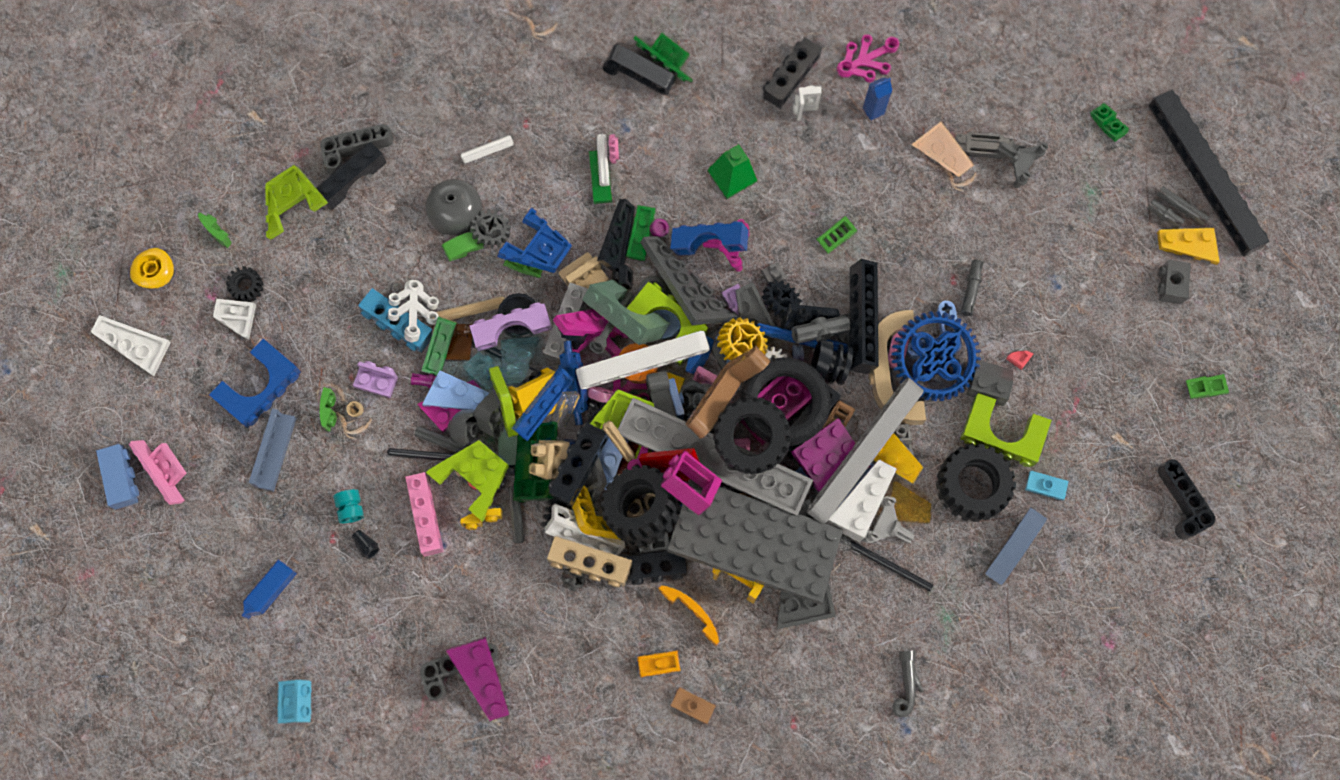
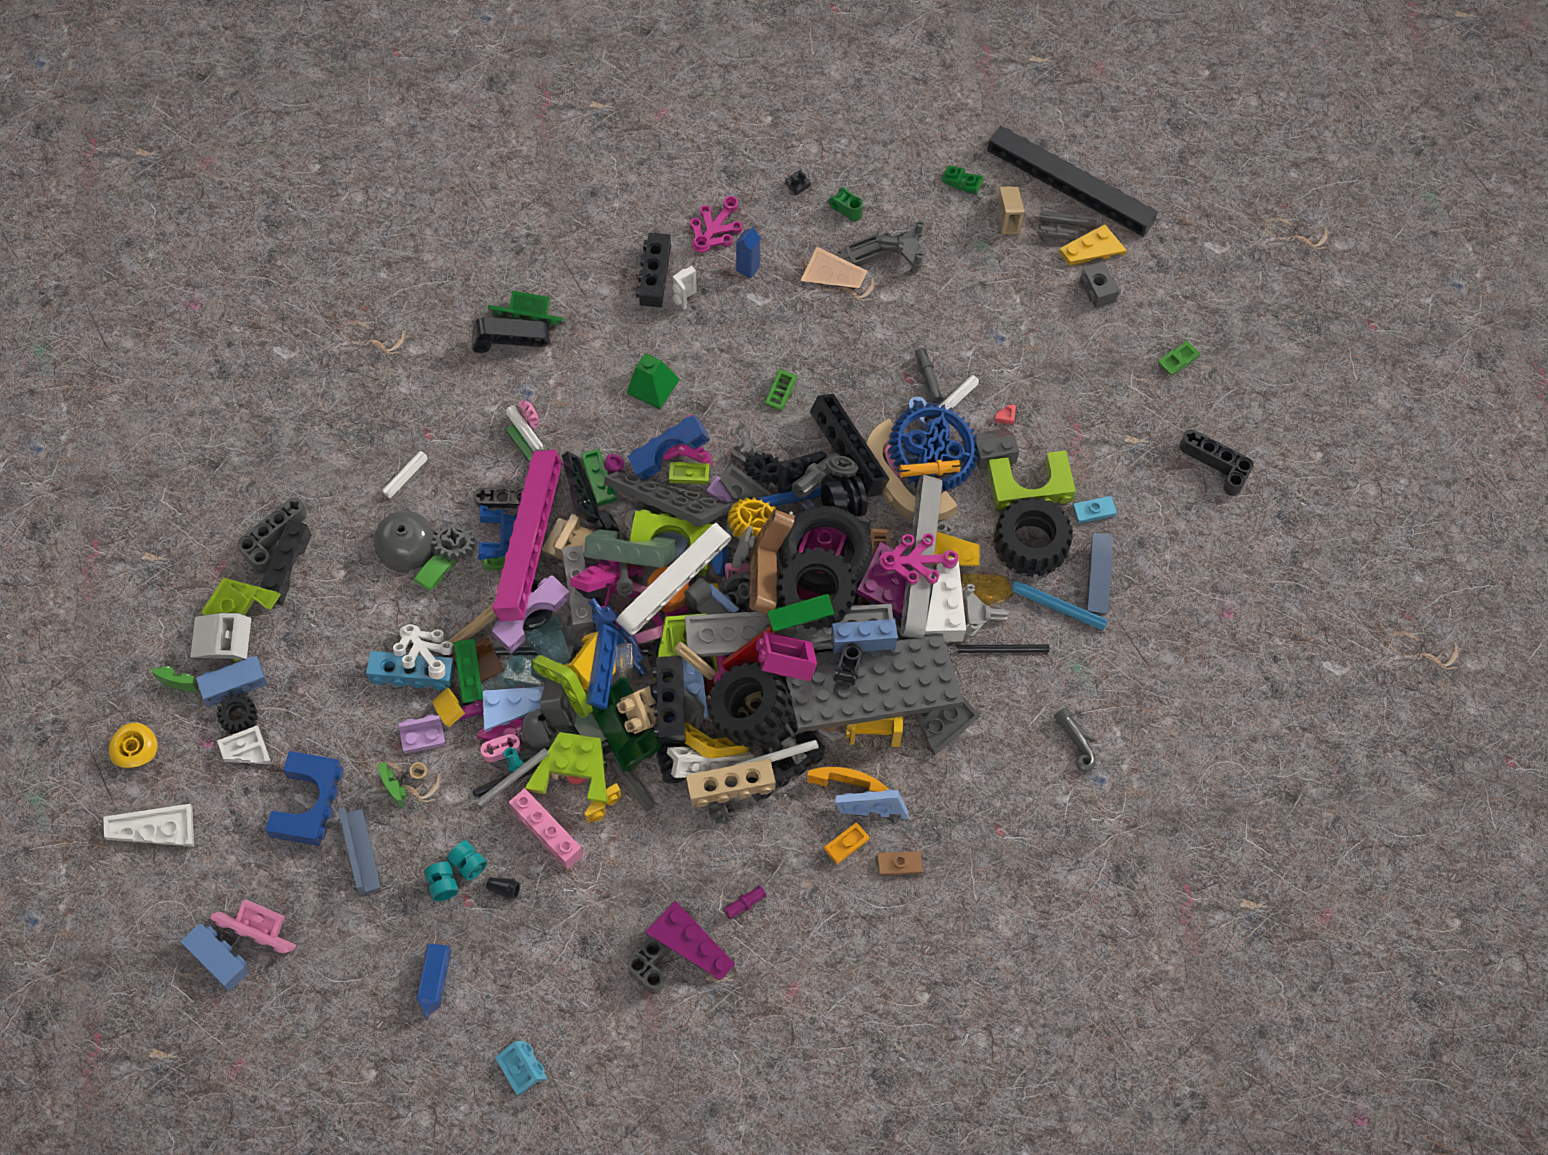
camera: 30 degrees left, 10 degrees down
none -> white slope [190,613,251,659]
none -> medium blue brick [196,656,268,707]
none -> teal wheel [423,862,459,902]
none -> yellow slope [432,687,465,727]
none -> black beam [473,487,524,508]
none -> light grey bar [477,748,549,807]
none -> bright pink beam [481,734,521,763]
none -> dark pink brick [493,450,562,621]
none -> teal pin [503,747,524,773]
none -> lime plate [669,462,710,485]
none -> magenta pin [723,885,767,920]
none -> light grey slope [732,527,756,568]
none -> white bar [735,740,818,765]
none -> green tile [767,594,834,633]
none -> light grey pin [781,736,807,764]
none -> black tile [785,170,811,196]
none -> dark grey gear [826,456,858,478]
none -> green piece [828,187,863,221]
none -> medium blue brick [831,619,898,654]
none -> black piece [834,643,862,686]
none -> light blue wing [835,789,908,819]
none -> dark pink plant [879,533,959,585]
none -> light orange pin [899,460,960,478]
none -> white axle [939,375,979,410]
none -> tan slope [998,186,1024,235]
none -> dark azure axle [1012,581,1107,630]

